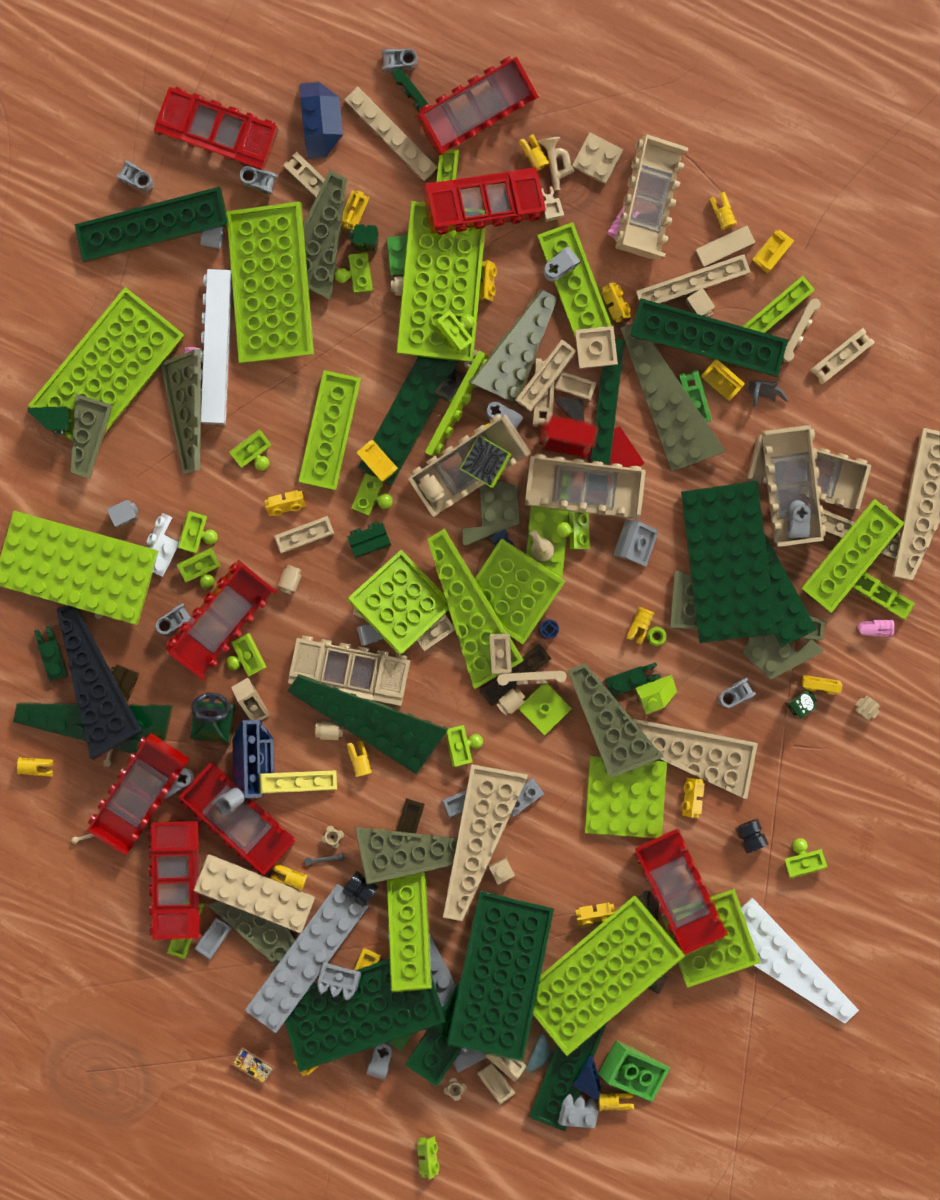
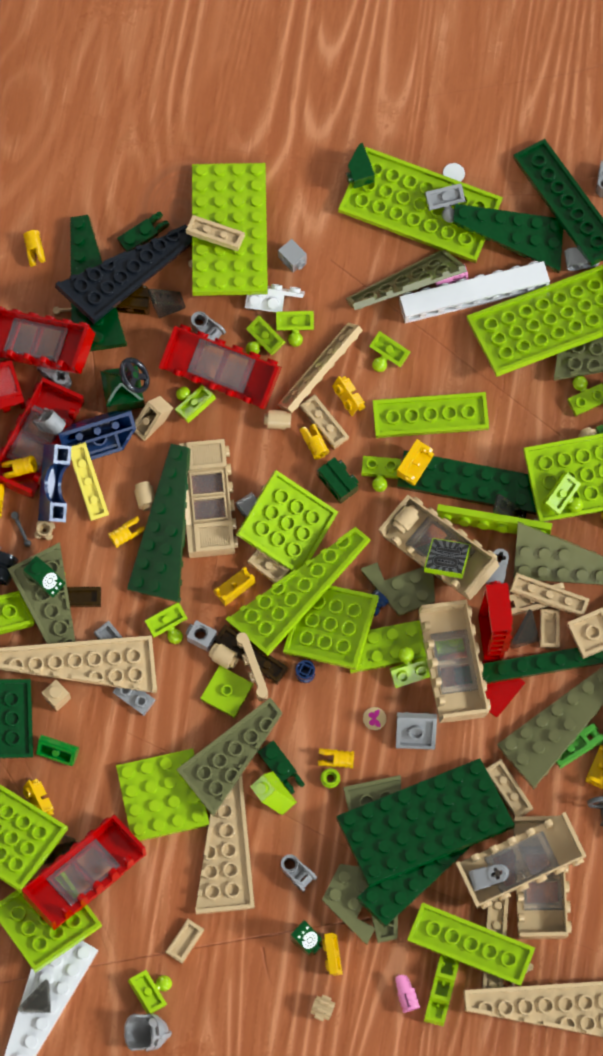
camera: 80 degrees right, 15 degrees down
olive wing [71,394,113,479] -> none
tan plate [490,634,512,674] -> none
tan piece [529,530,554,561] -> none
yellow hinge [682,777,705,818] -> none
black wheel [735,819,769,853] -> none
none -> yellow hinge [1,455,37,479]
none -> clear smoke slope [17,979,51,1014]
none -> dark green slope [23,556,66,598]
none -> green brick [36,735,79,767]
none -> dark blue arch [38,444,72,523]
none -> light grey helmet [124,1014,172,1051]
none -> clear smoke slope [148,289,186,319]
none -> tan tile [165,919,205,964]
none -> tan plate [186,215,245,251]
none -> light grey brick [186,620,217,652]
none -> yellow hinge [213,566,255,606]
none -> tan plate [277,322,363,413]
none -> yellow hinge [300,424,330,460]
none -> tan sticker [363,707,386,730]
none -> light grey plate [425,183,465,222]
none -> white sticker [443,163,465,181]
none -> dark green wing [452,204,563,273]
none -> tan tile [486,759,533,817]

